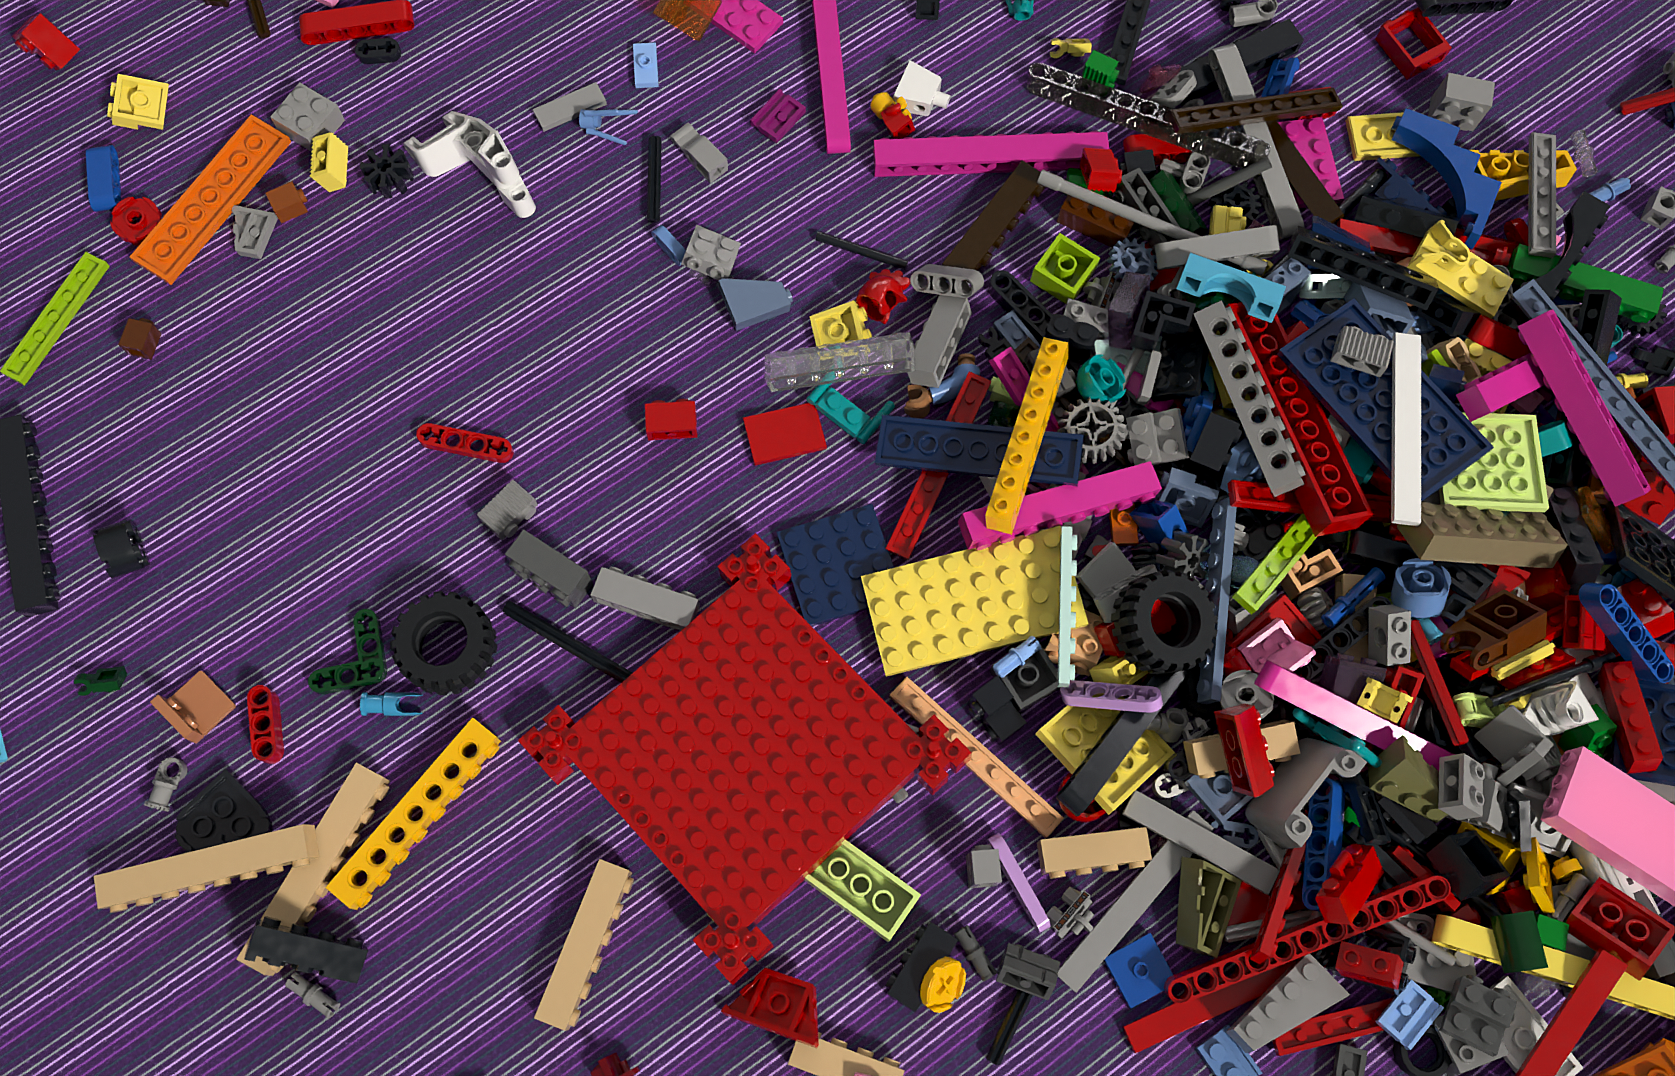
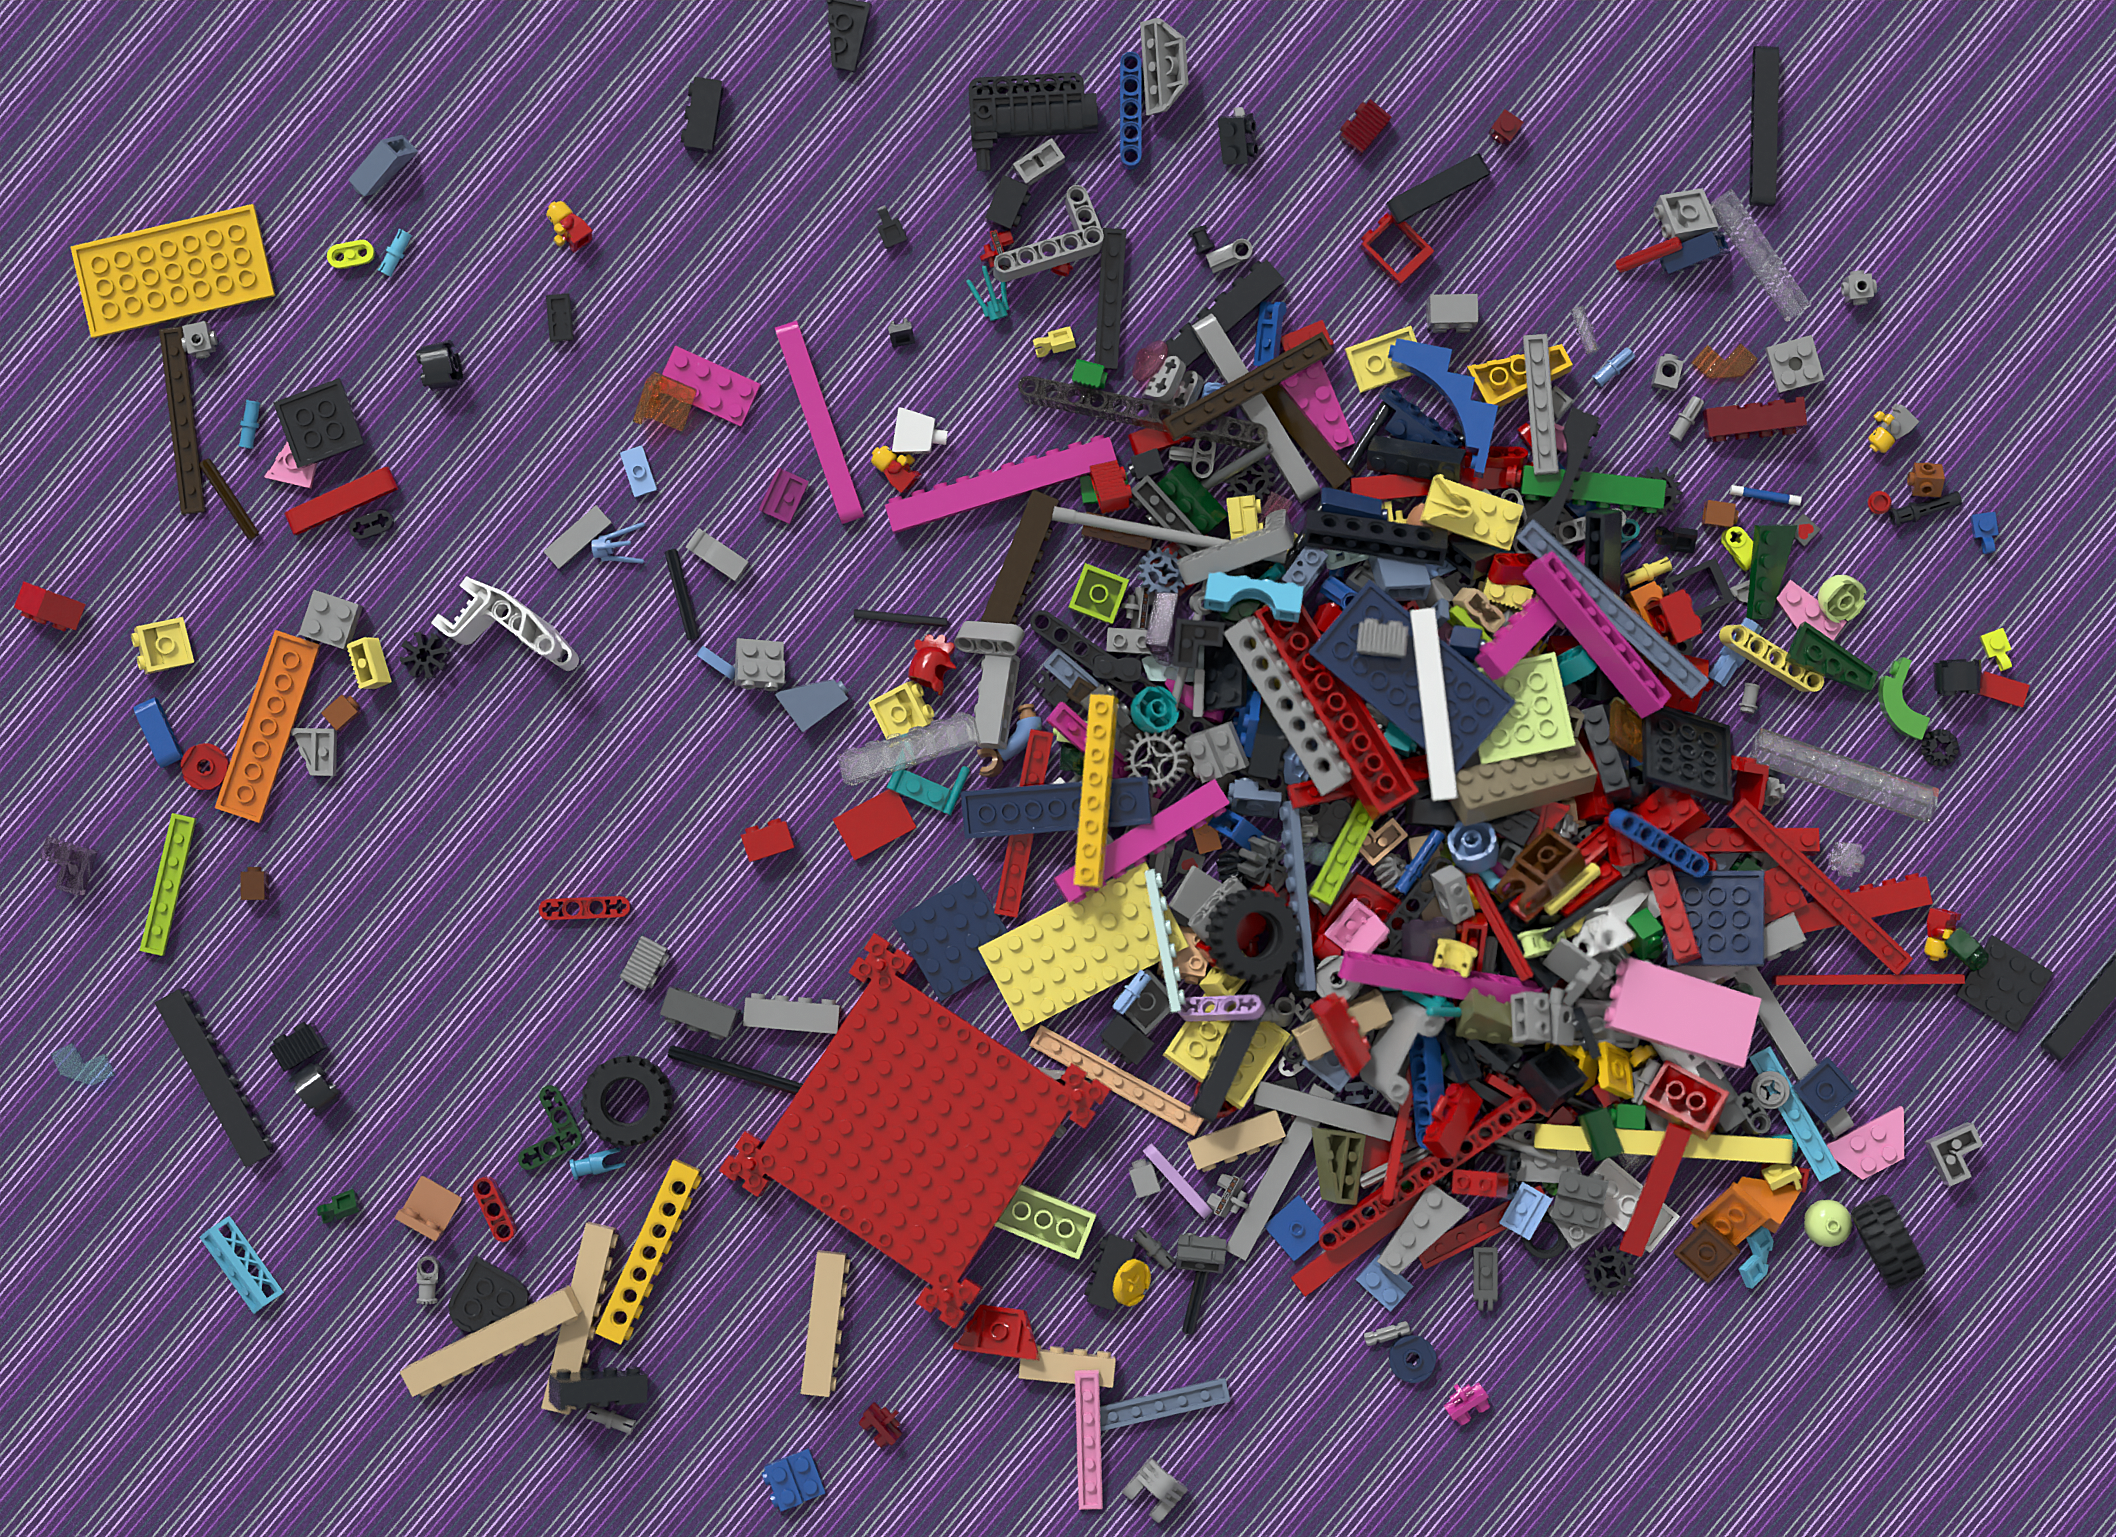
camera: 10 degrees left, 15 degrees up
none -> black brick [270,1022,328,1072]

